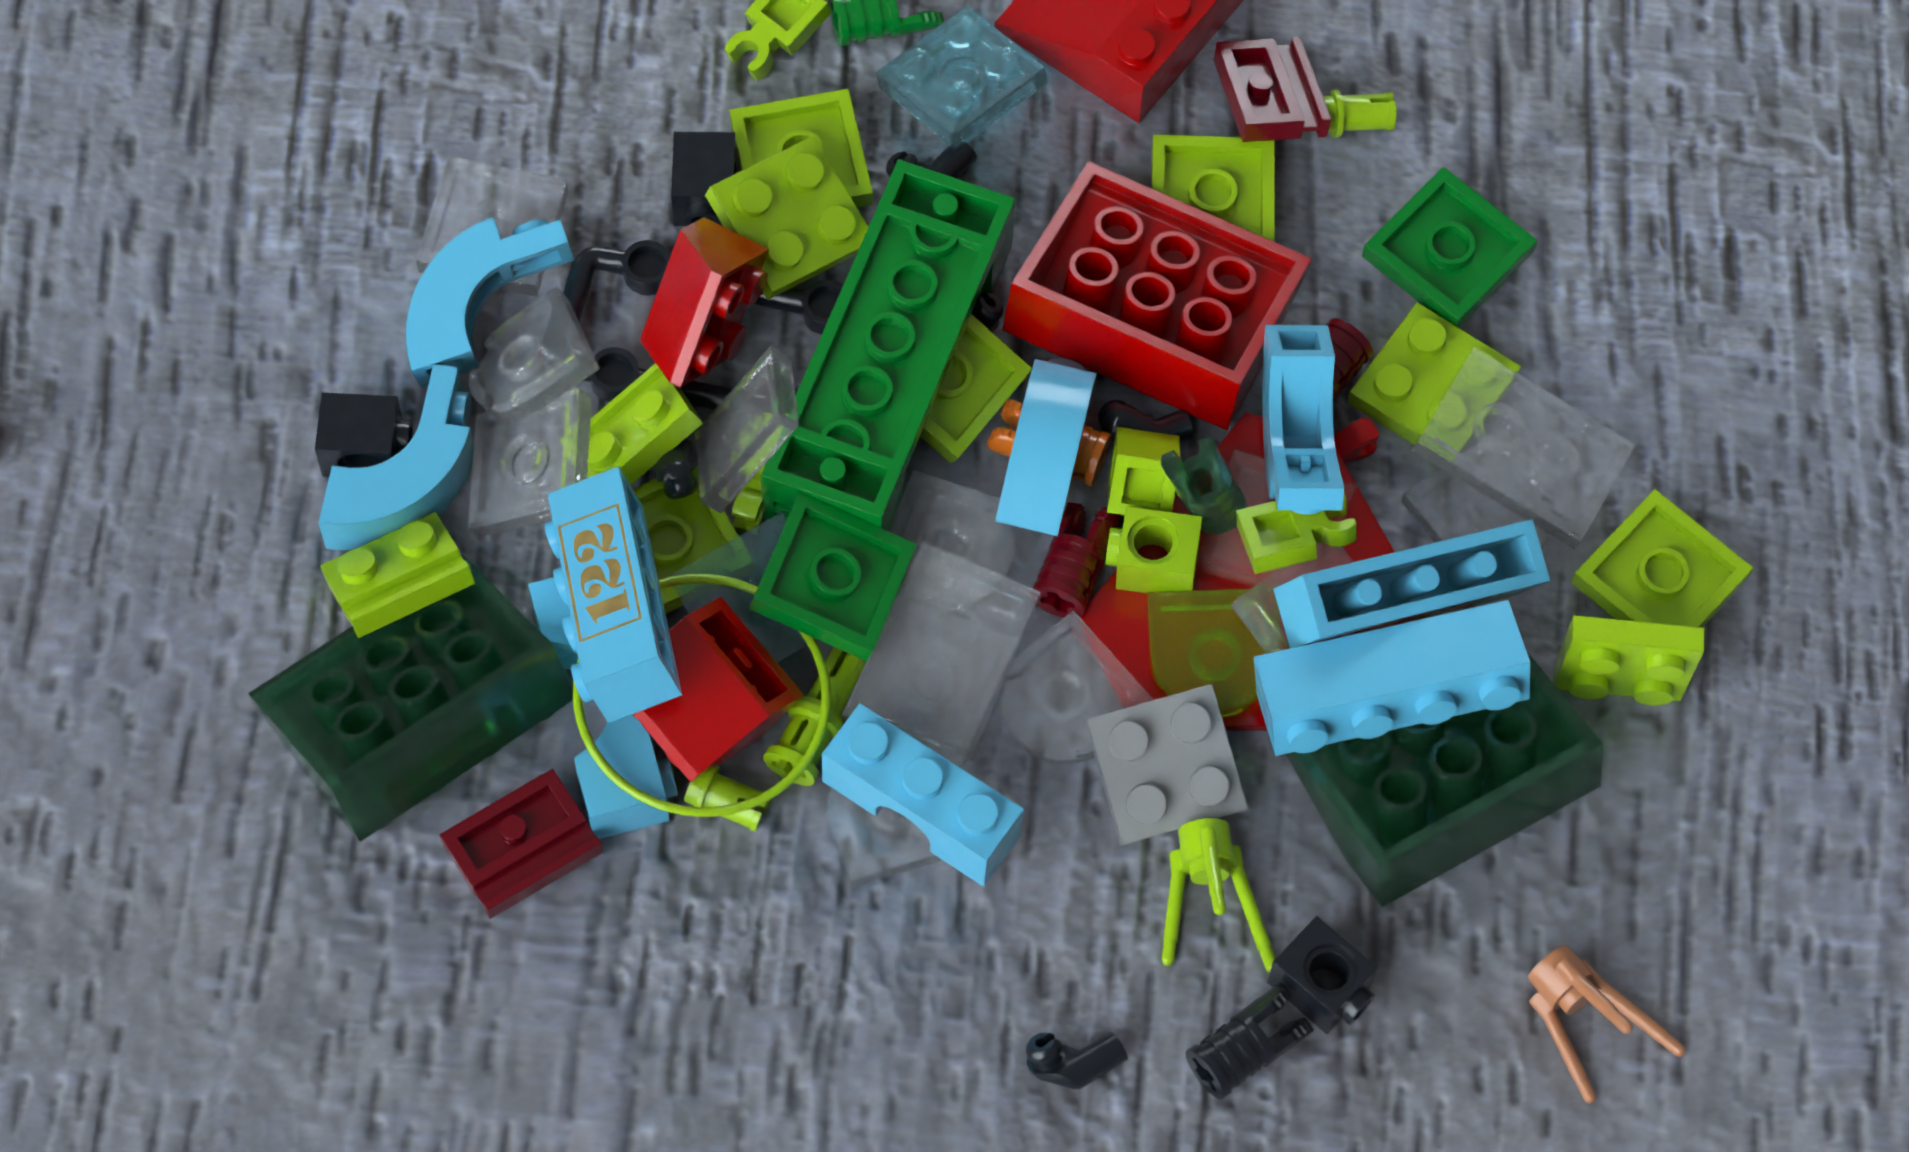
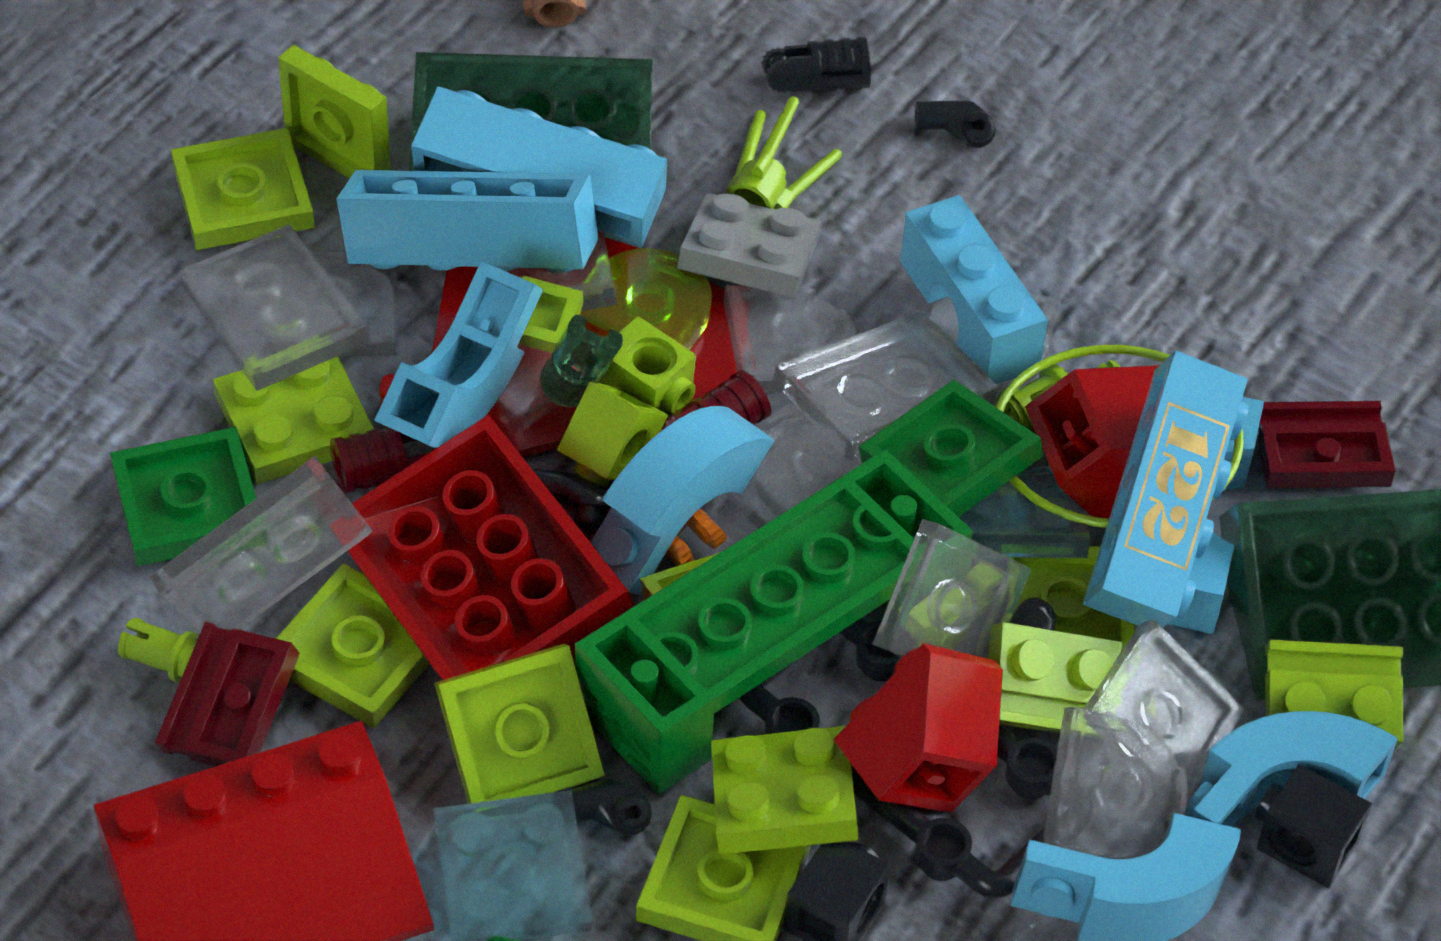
camera: 150 degrees left, 15 degrees down
black brick [1267,916,1377,1034] -> none
none -> clear tile [149,456,373,635]
none -> lime plate [434,644,605,817]

